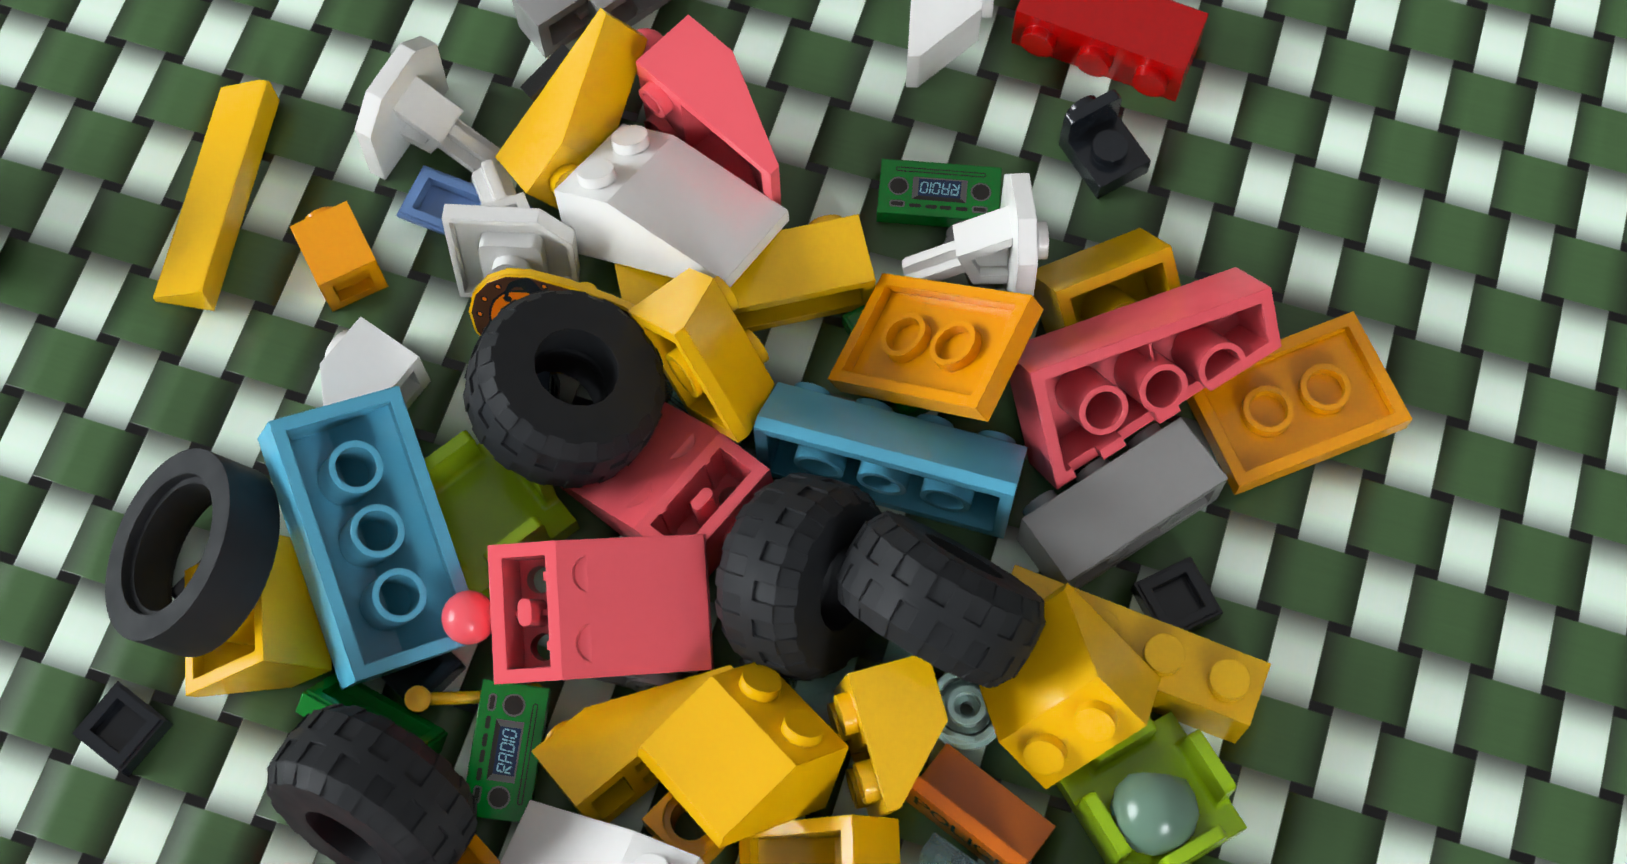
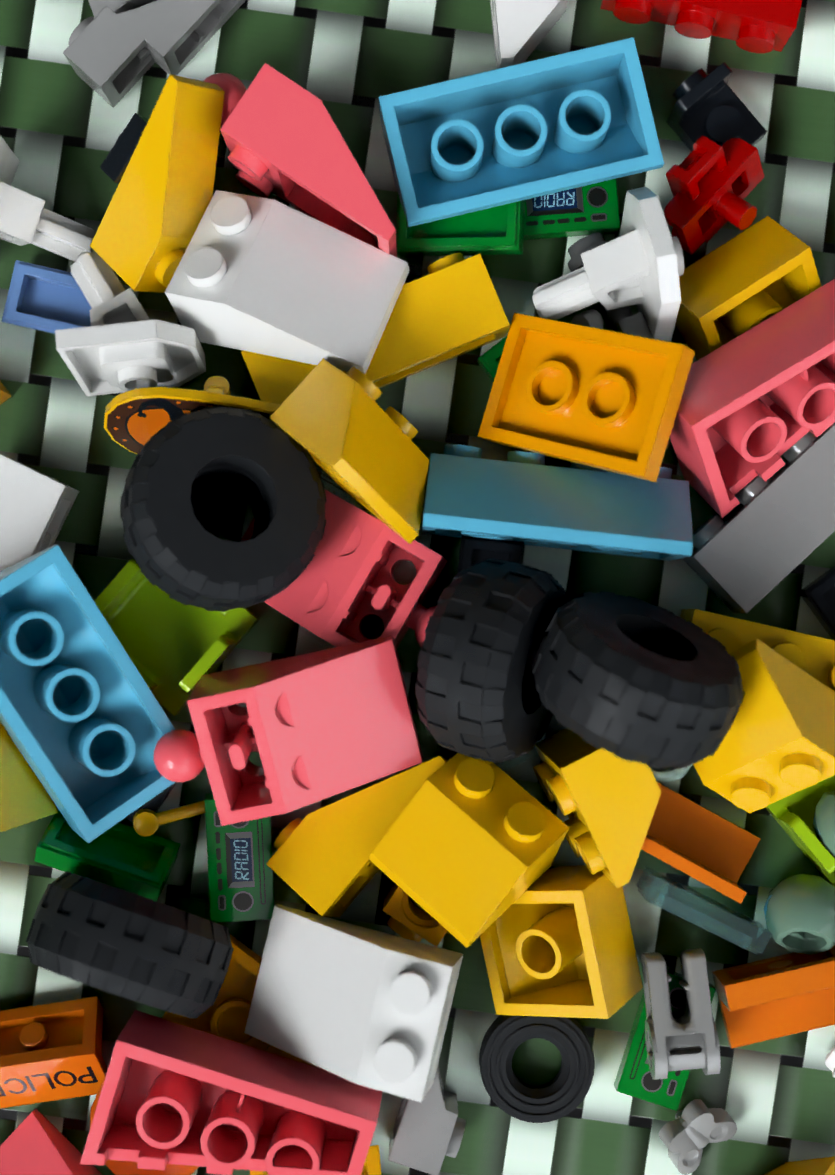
camera: 10 degrees left, 20 degrees up
none -> medium azure slope [378,37,664,227]
none -> green tile [396,192,525,257]
none -> red piece [664,136,765,255]

